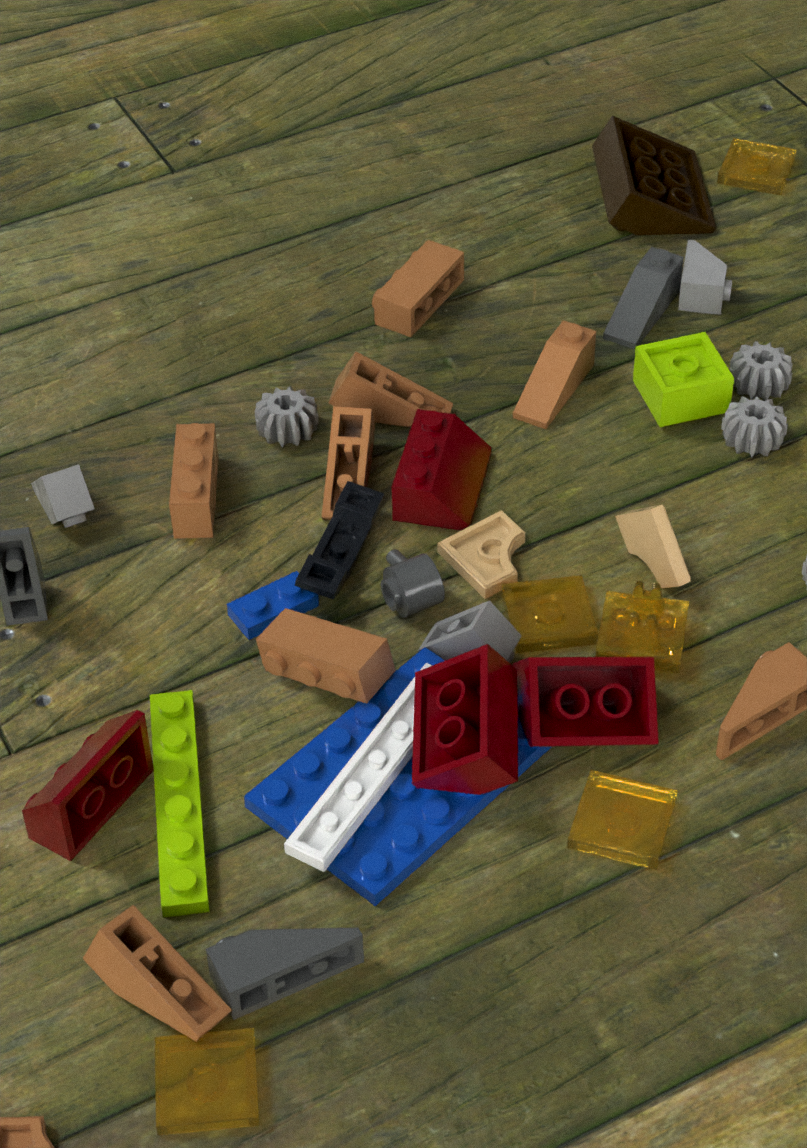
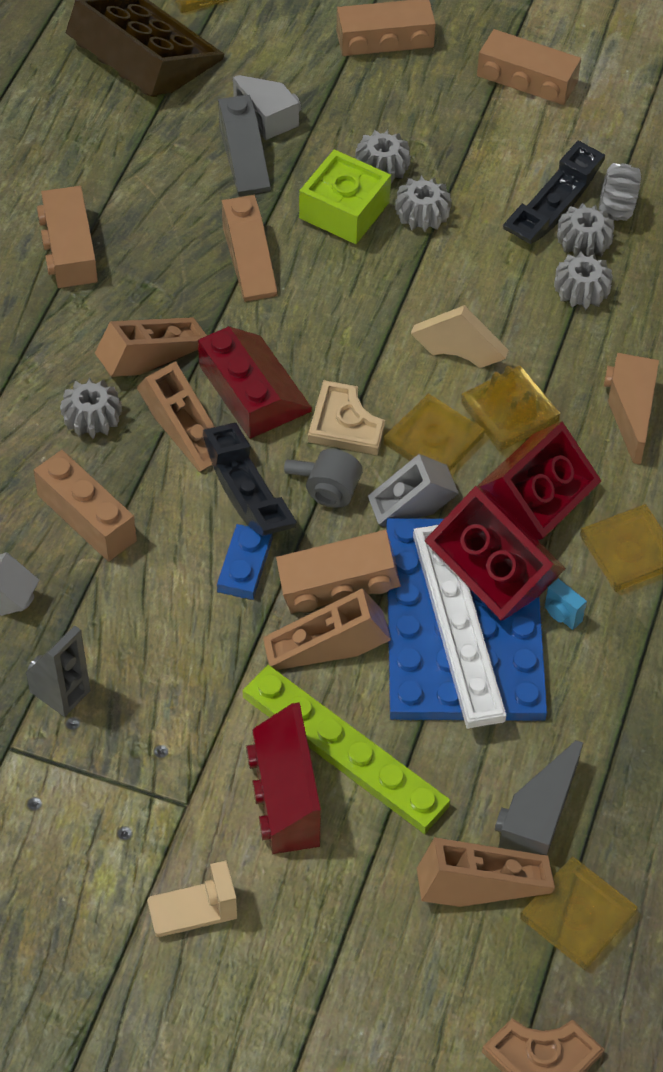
camera: 45 degrees left, 10 degrees up
none -> medium nougat slope [263,588,391,670]
none -> dark azure plate [544,578,587,630]

